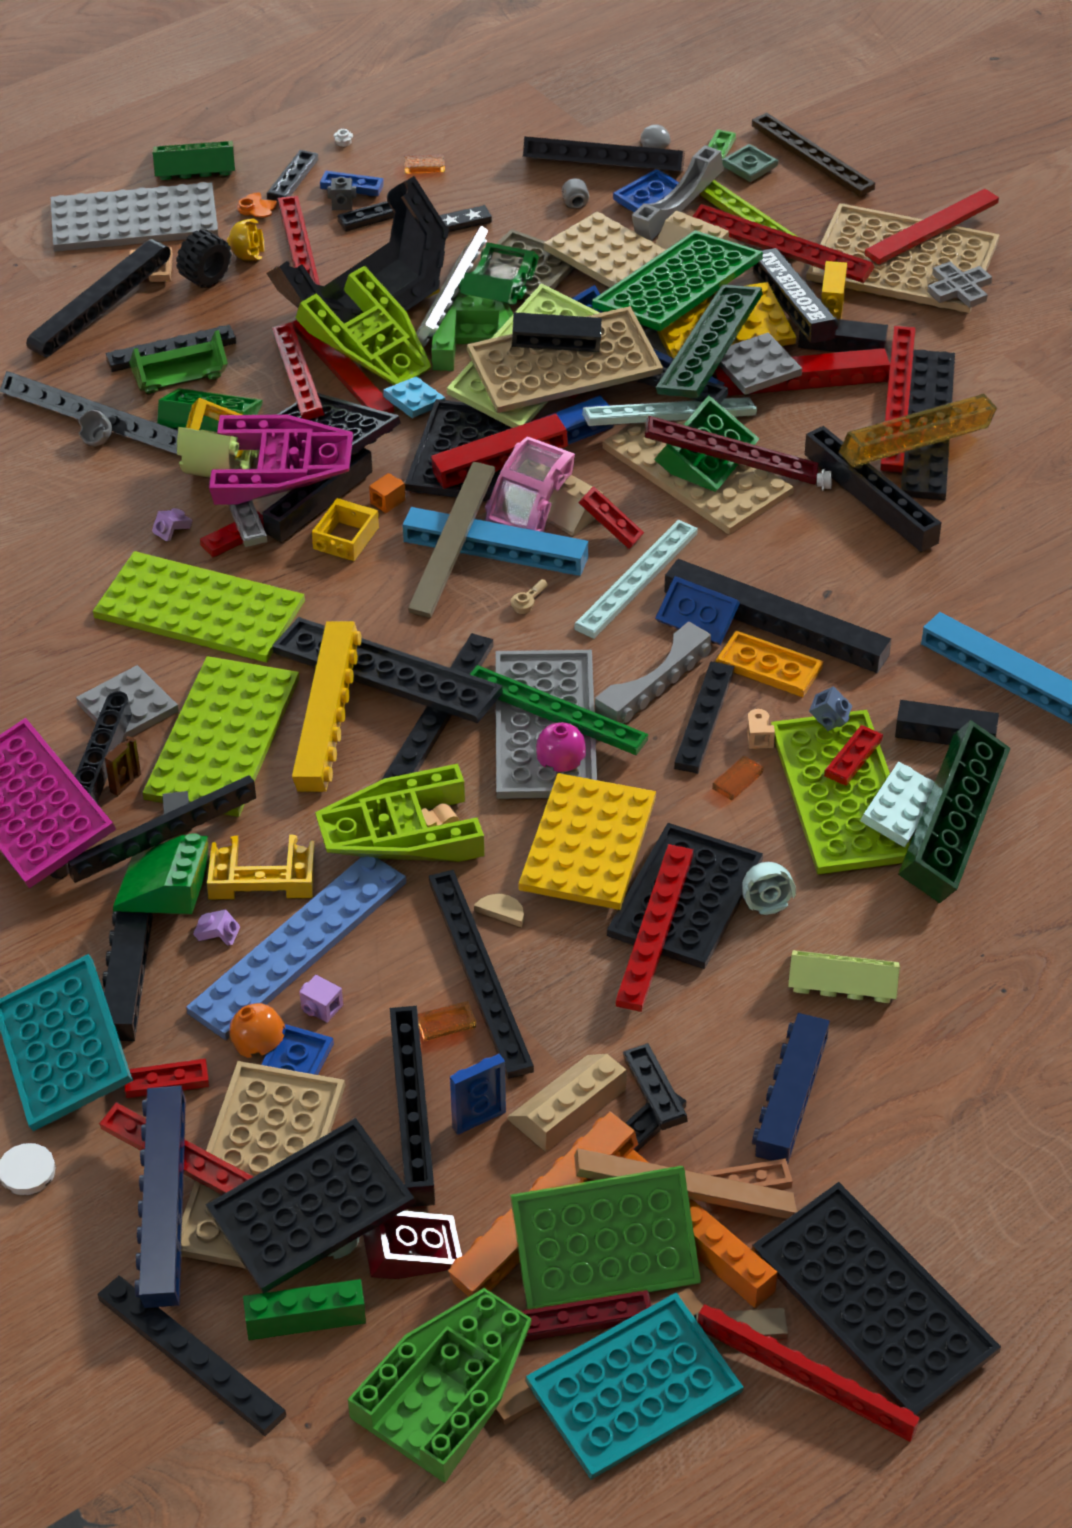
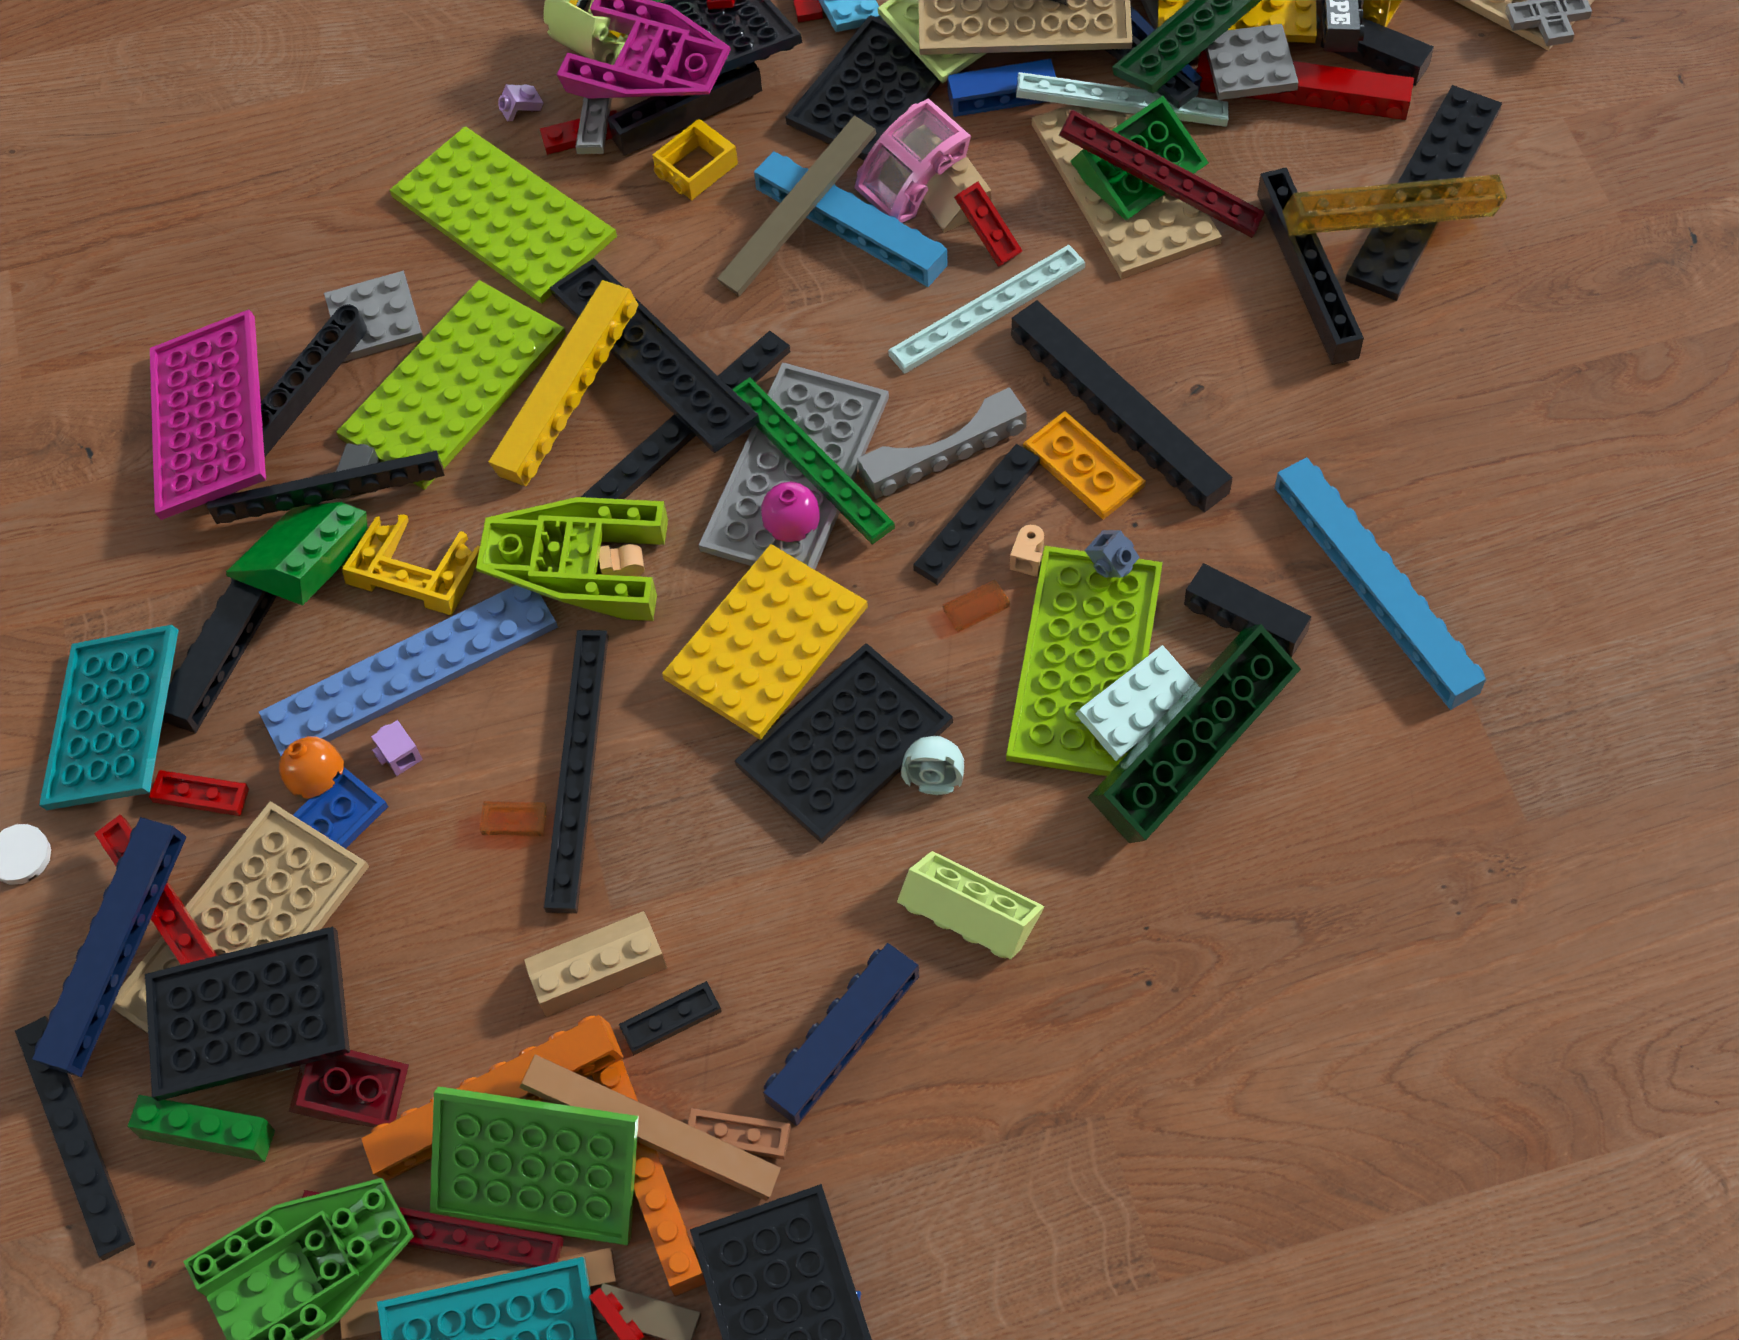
camera: 25 degrees right, 15 degrees up
reddish brown plate [104,736,141,796] -> none
lavender bracket [193,909,240,946] -> none
orange brick [369,473,405,513] -> none
black brick [390,1006,435,1207] -> none
red brick [431,413,568,489] -> none
blue plate [450,1054,506,1135] -> none
tan tile [474,894,524,928] -> none
tan plate [511,579,548,614] -> none
red plate [616,844,693,1012] -> none
black tile [623,1043,688,1131] -> none
blue plate [655,576,740,646] -> none
white plate [817,469,832,491] -> none
red tile [824,725,883,786] -> none
red plate [880,326,915,472] -> none

